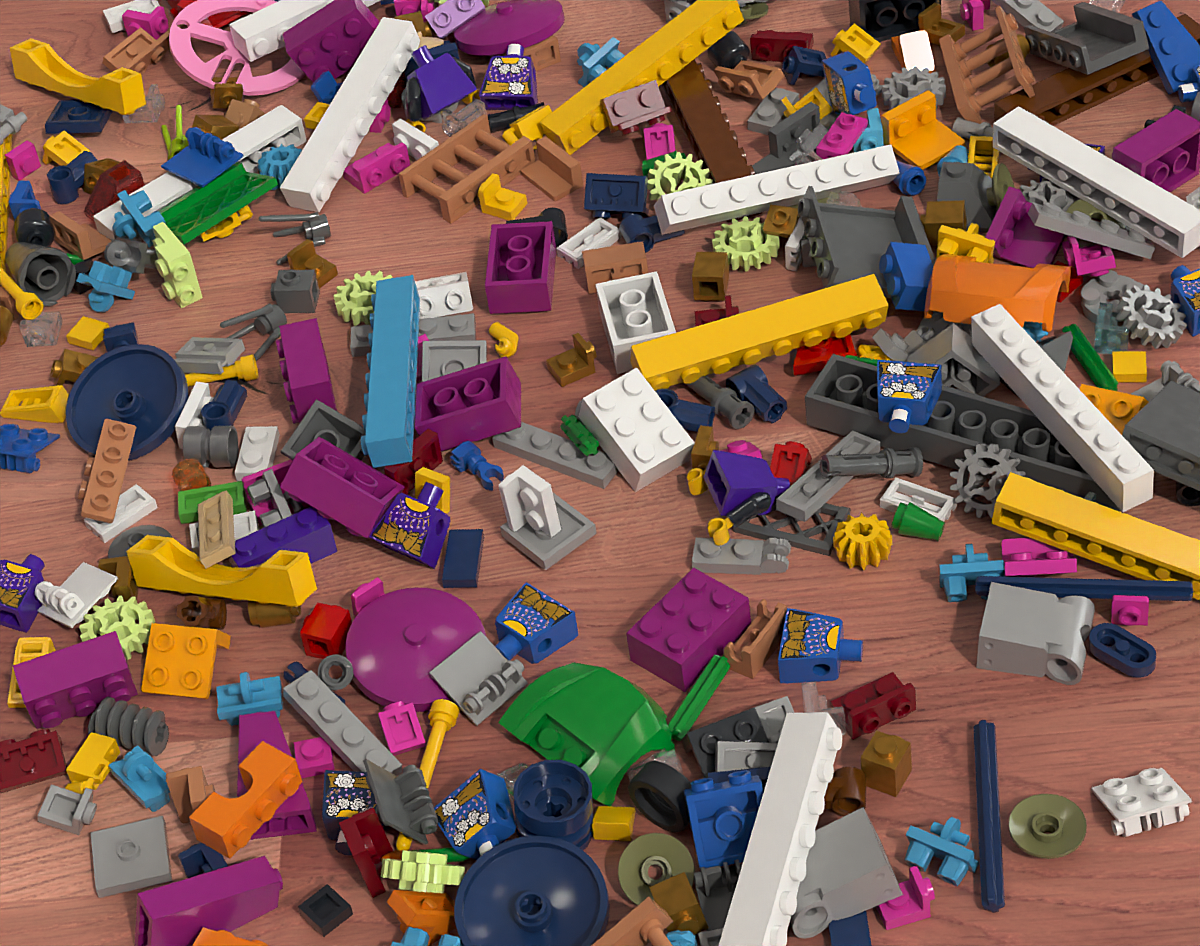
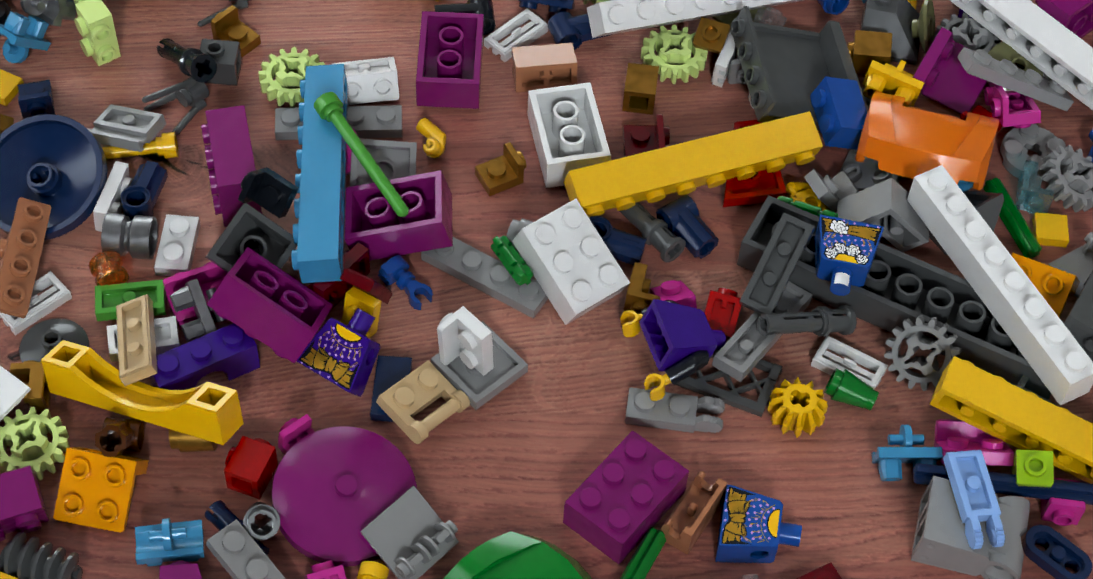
camera: 10 degrees left, 10 degrees up
blue torso [495,582,579,664] -> none
none -> black pin [157,38,217,83]
none -> black bracket [238,167,299,218]
none -> bright green piece [314,92,409,217]
none -> dark red tile [340,268,392,304]
none -> tan plate [376,360,470,444]
none -> dark grey plate [739,213,815,314]
none -> light blue hinge [943,450,1005,549]
none -> lime bracket [1012,449,1054,487]

